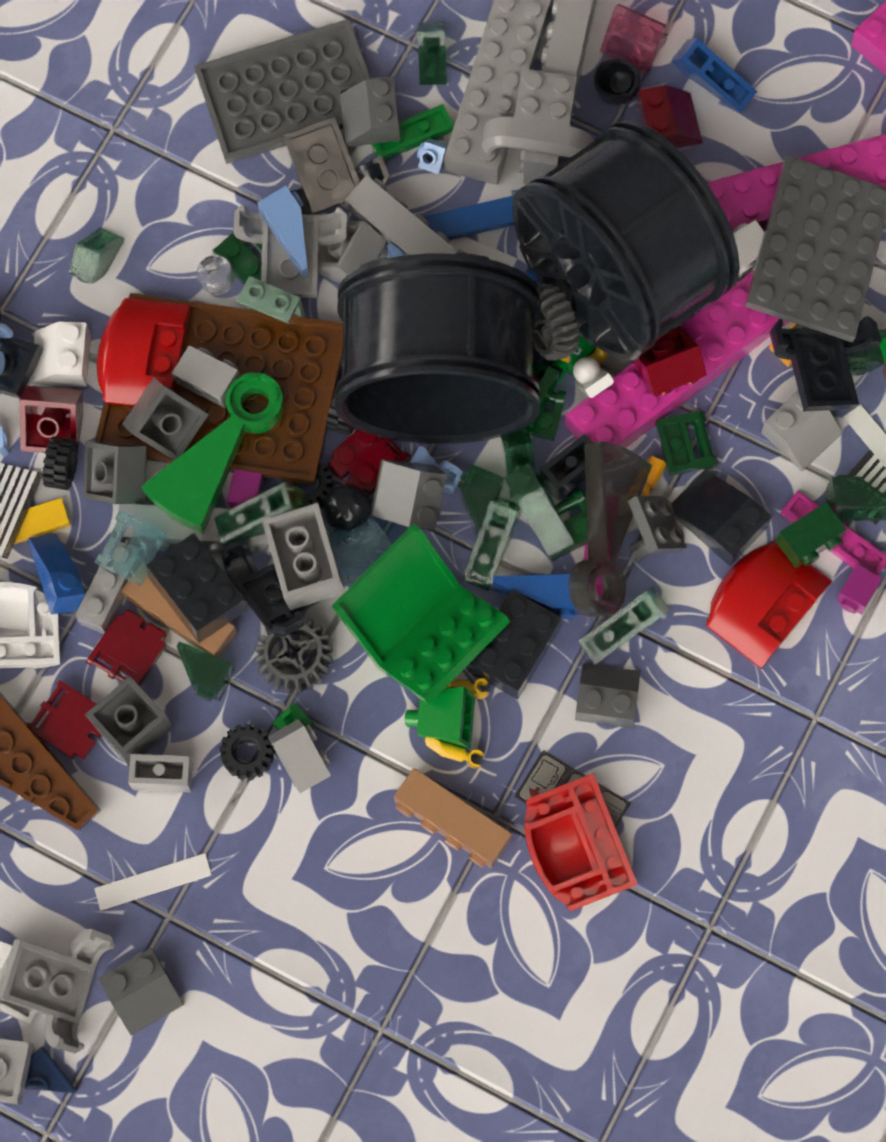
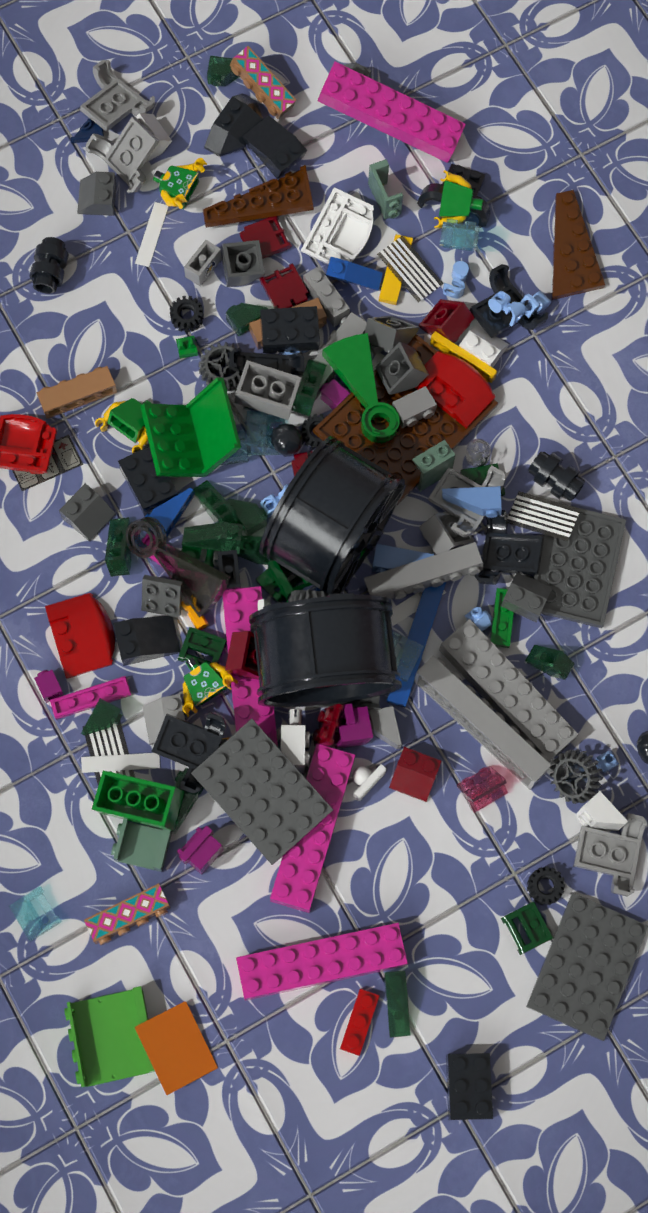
camera: 115 degrees right, 0 degrees up
black tyre [42,436,78,490] -> none
clear green slope [69,227,125,284] -> none
clear light blue plate [94,510,166,586] -> none
light grey brick [268,719,331,793] -> none
slope [371,459,447,530] -> none
light grey piece [481,68,594,158] -> none
black hair [594,58,641,106] -> none
blue slope [671,38,757,113] -> none
dark green brick [775,502,847,569] -> none
none -> black piece [29,237,69,294]
none -> torso [153,158,207,209]
none -> torso [182,656,238,717]
none -> white tile [353,764,386,801]
none -> yellow tile [430,331,497,383]
none -> sticker [507,491,581,541]
none -> black piece [528,451,585,501]

